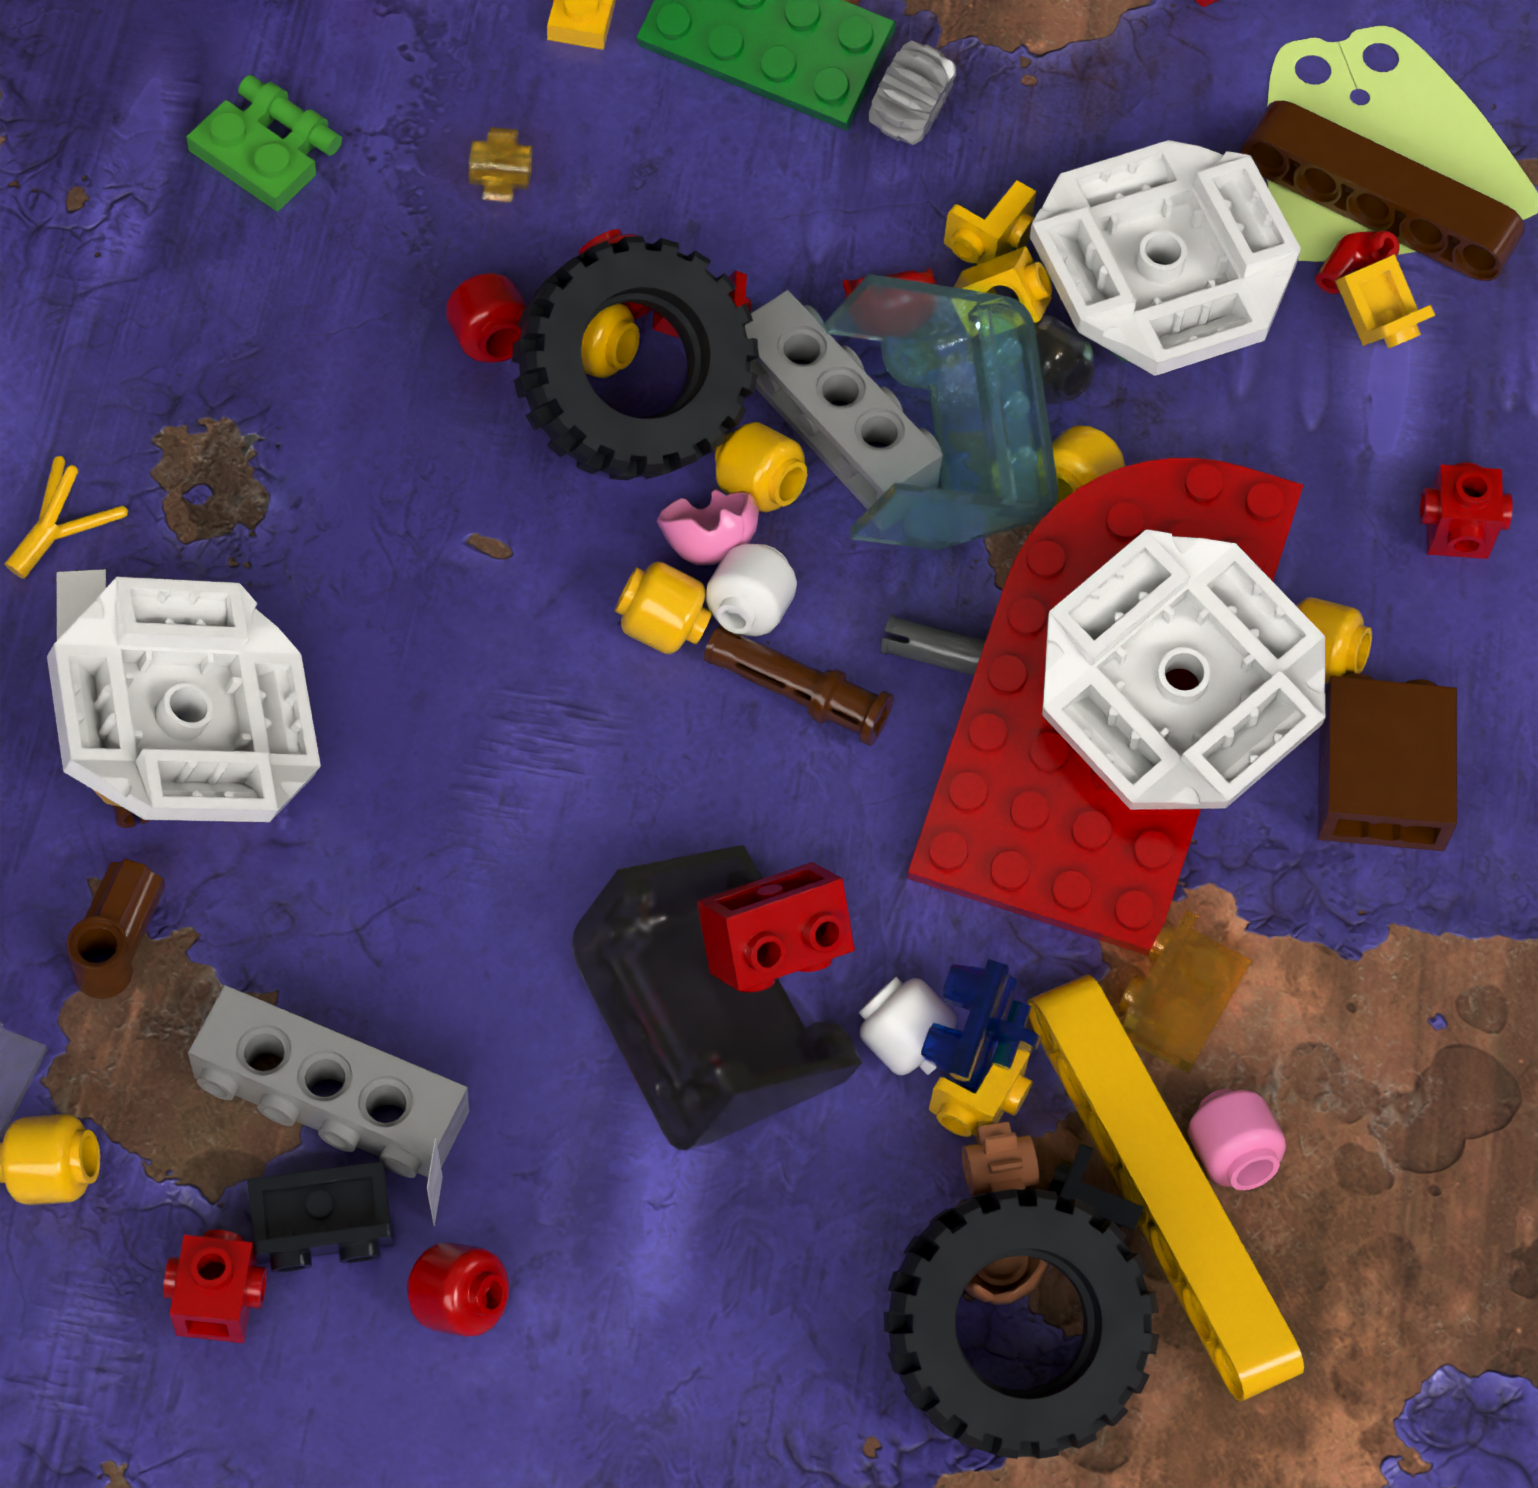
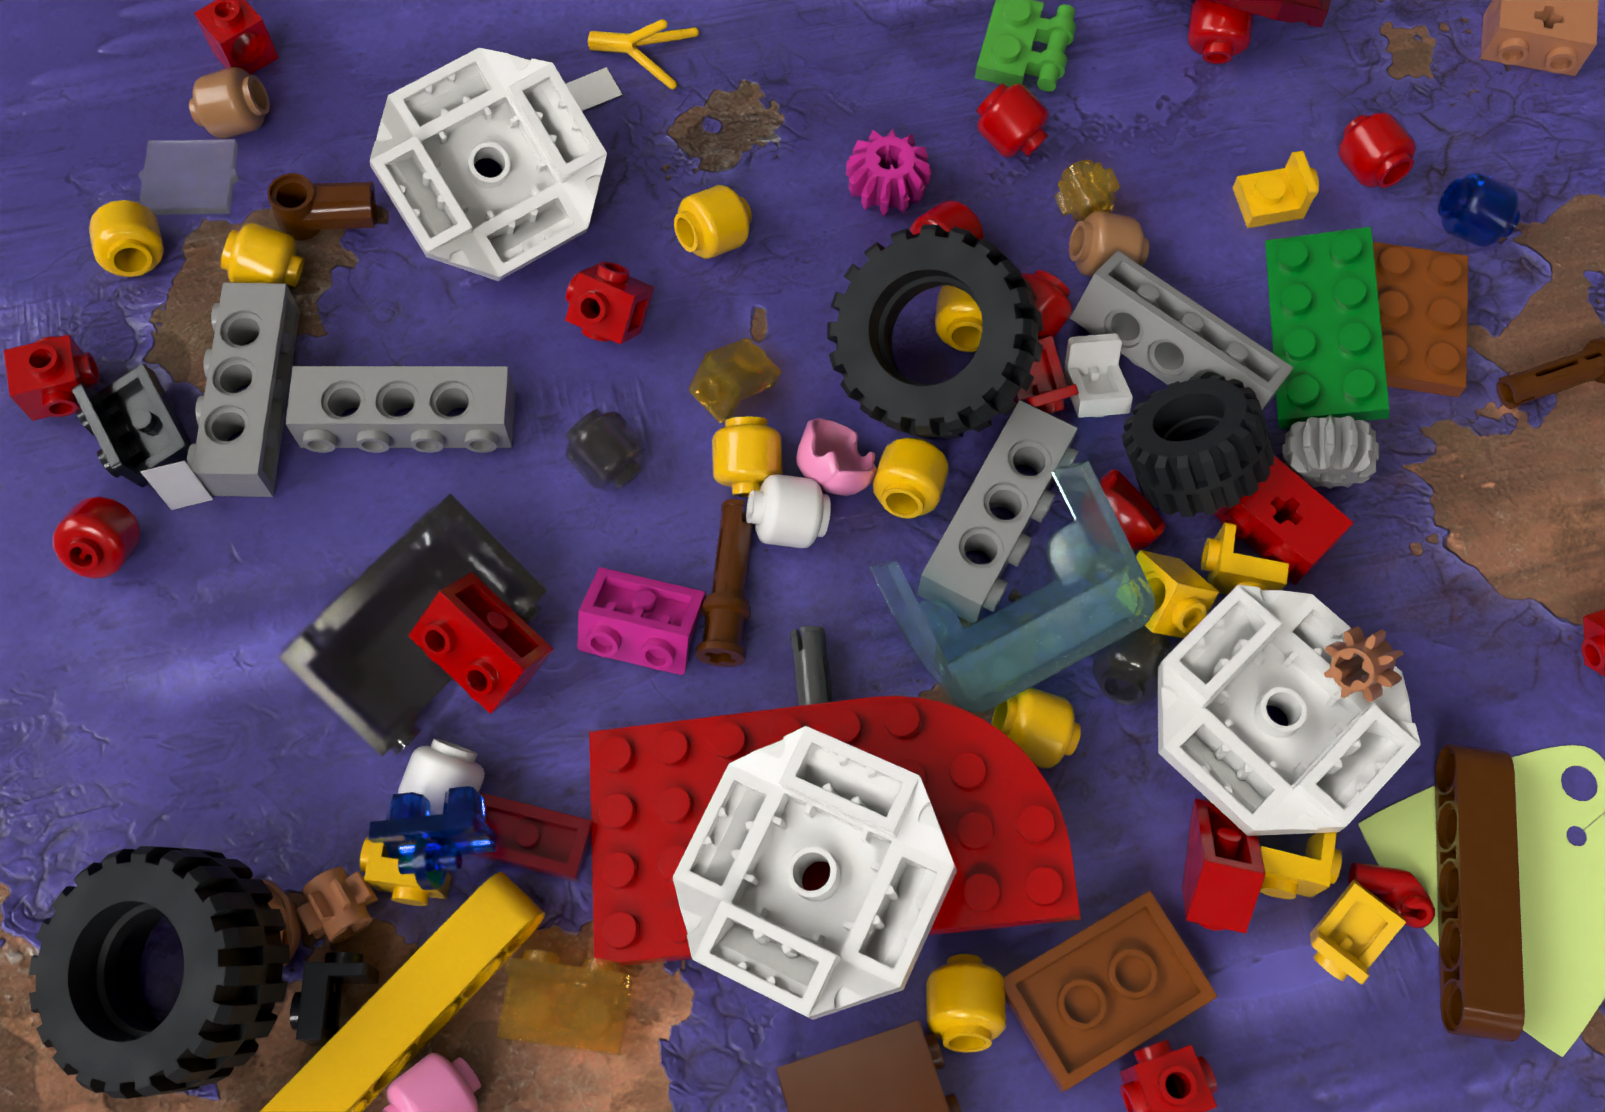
camera: 70 degrees right, 5 degrees up
none -> yellow head [221,223,304,287]
none -> light grey brick [286,366,516,453]
none -> dark red plate [461,792,593,882]
none -> red brick [565,261,654,345]
none -> clear smoke head [565,409,645,490]
none -> dark pink bracket [577,567,706,675]
none -> yellow head [674,185,752,259]
none -> clear yellow bracket [689,337,782,423]
none -> dark pink gear [846,128,931,217]
none -> red head [976,83,1050,158]
none -> dark orange plate [1003,890,1218,1093]
none -> white bracket [1063,333,1133,418]
none -> medium nougat head [1069,211,1149,277]
none -> light grey brick [1070,251,1294,412]
none -> black tyre [1122,375,1274,517]
none -> red slope [1182,798,1266,934]
none -> red brick [1214,456,1354,585]
none -> yellow bracket [1260,832,1342,899]
none -> nougat gear [1324,626,1403,702]

